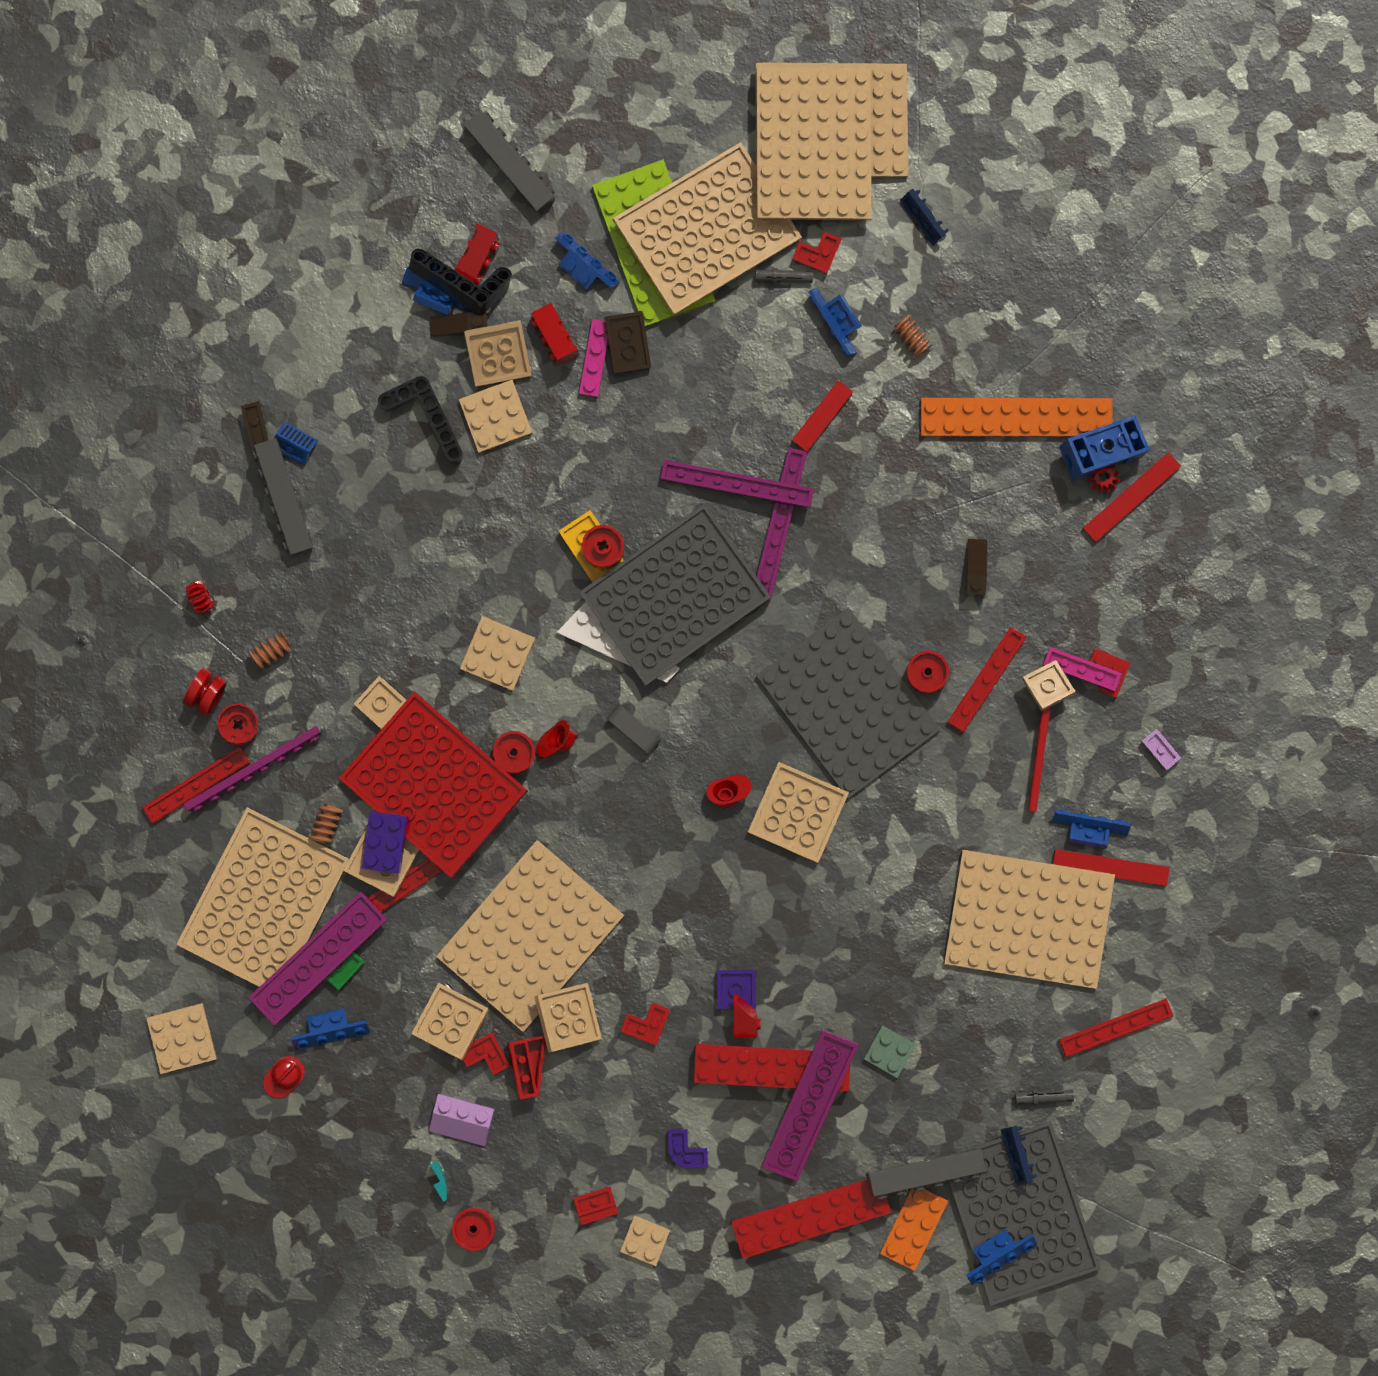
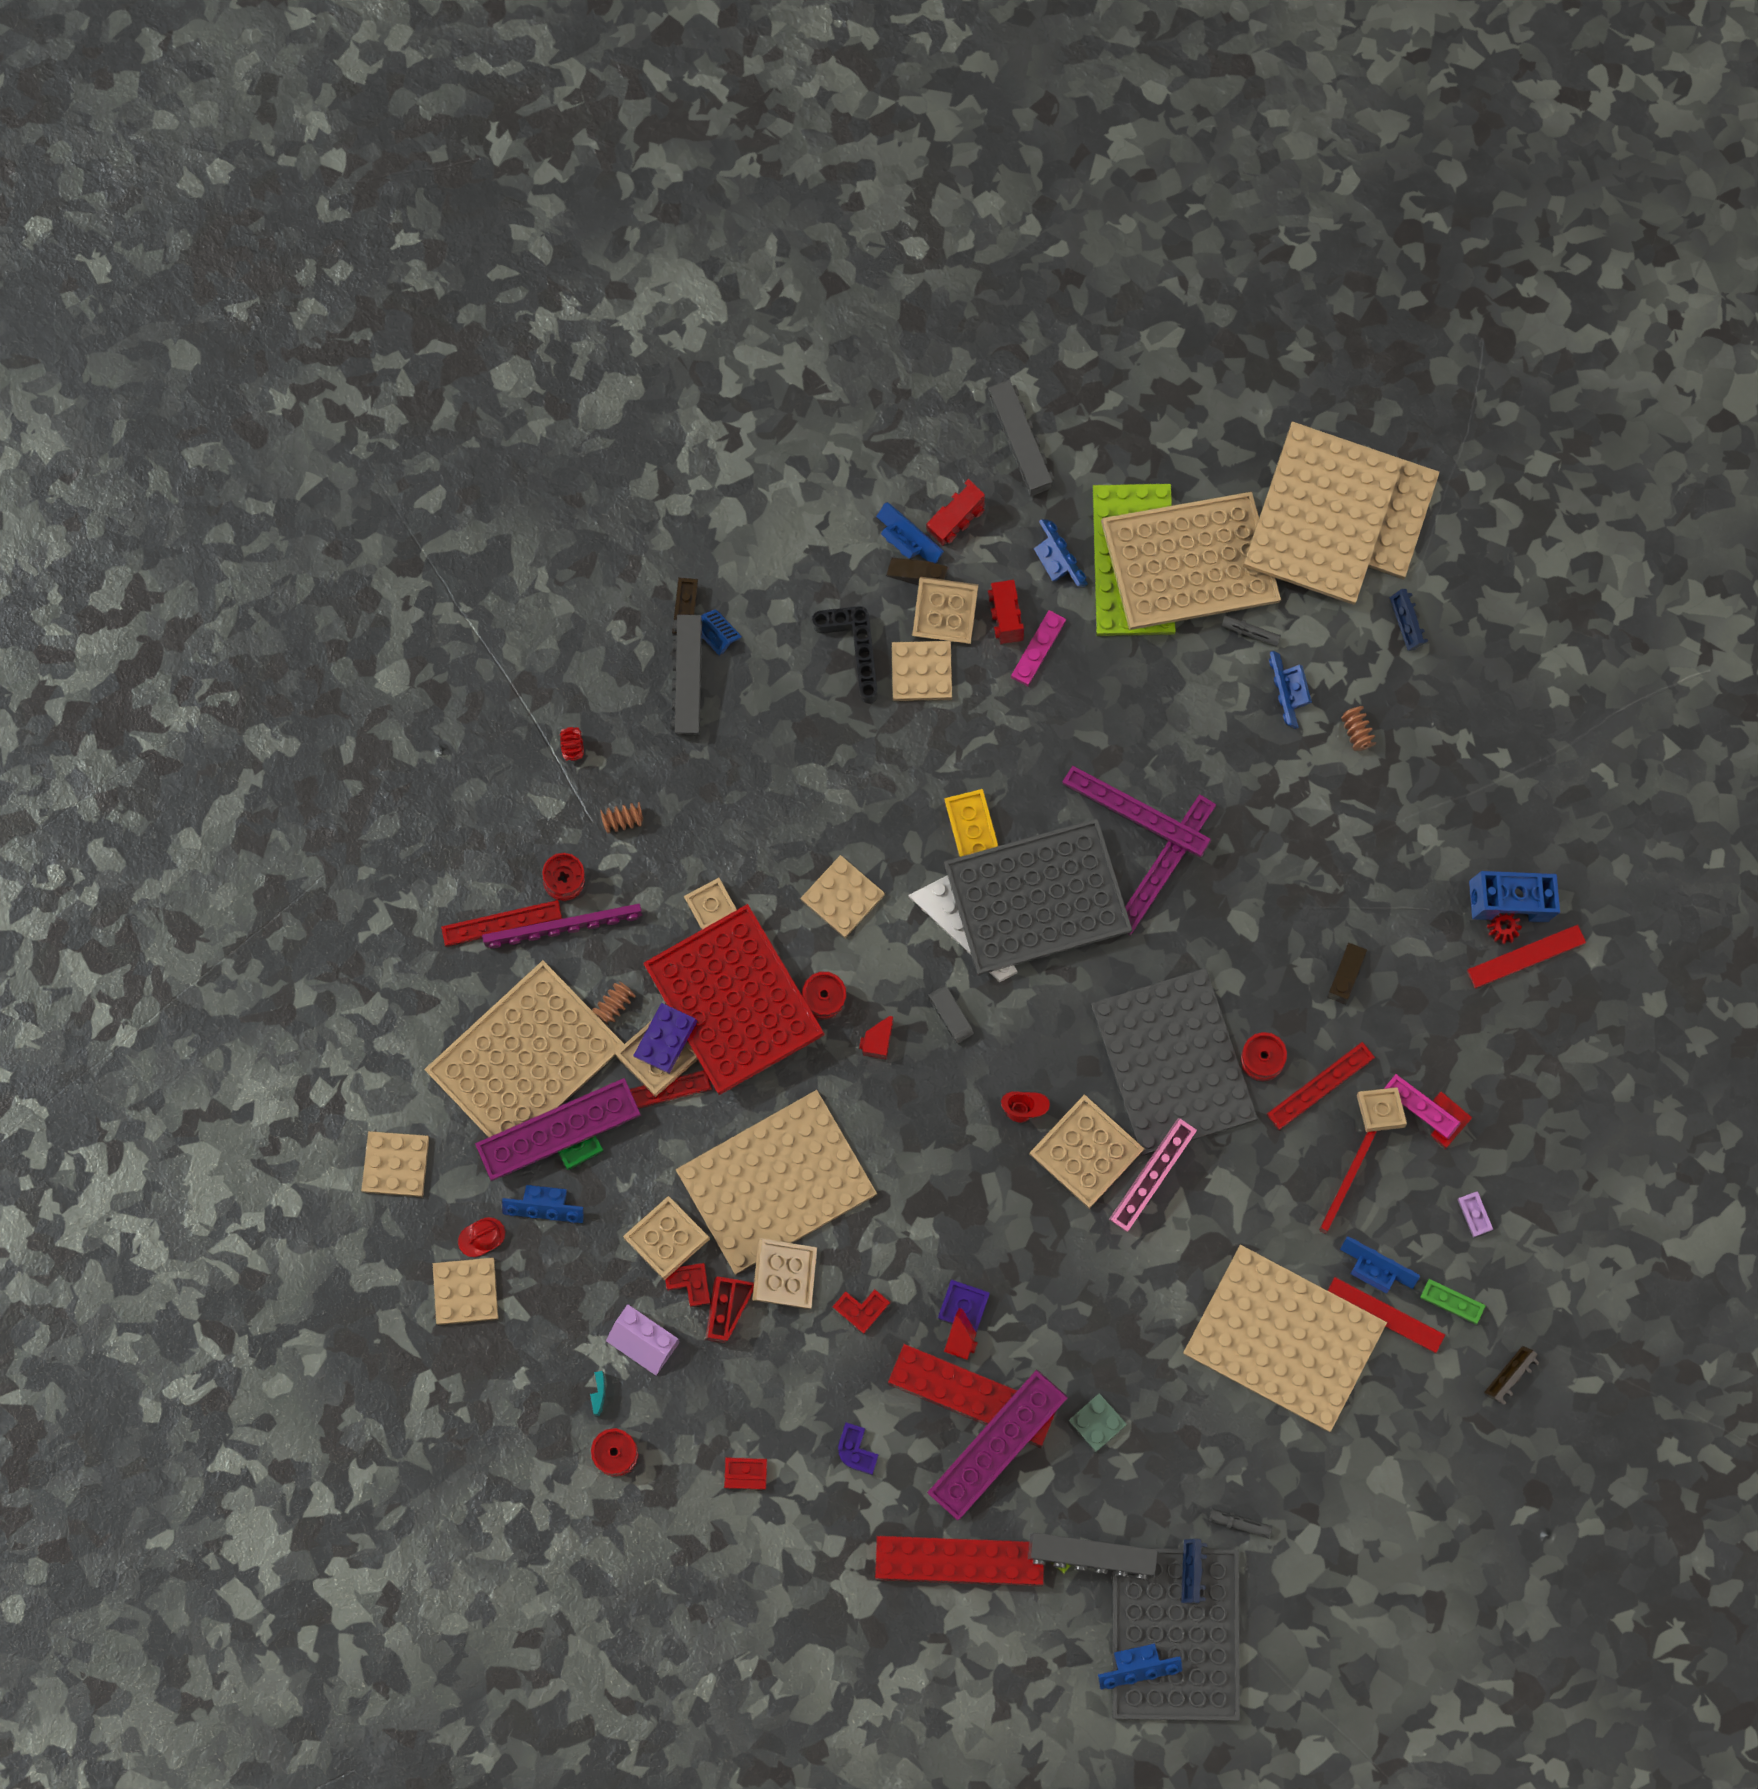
camera: 20 degrees right, 10 degrees down
red wheel [183,667,228,717] -> none
black beam [409,248,512,315] -> none
red piece [536,720,578,758] -> none
red wheel [582,525,624,570] -> none
dark brown plate [604,311,651,374] -> none
tan plate [620,1215,670,1266] -> none
red plate [792,231,842,274] -> none
red tile [792,380,853,452] -> none
orange plate [880,1188,948,1271] -> none
orange plate [921,398,1112,437] -> none
red tile [1058,998,1173,1058] -> none
none -> tan plate [433,1258,499,1325]
none -> red slope [859,1016,894,1060]
none -> bright pink brick [1109,1119,1197,1232]
none -> bright green plate [1420,1279,1486,1325]
none -> dark brown plate [1484,1346,1539,1405]

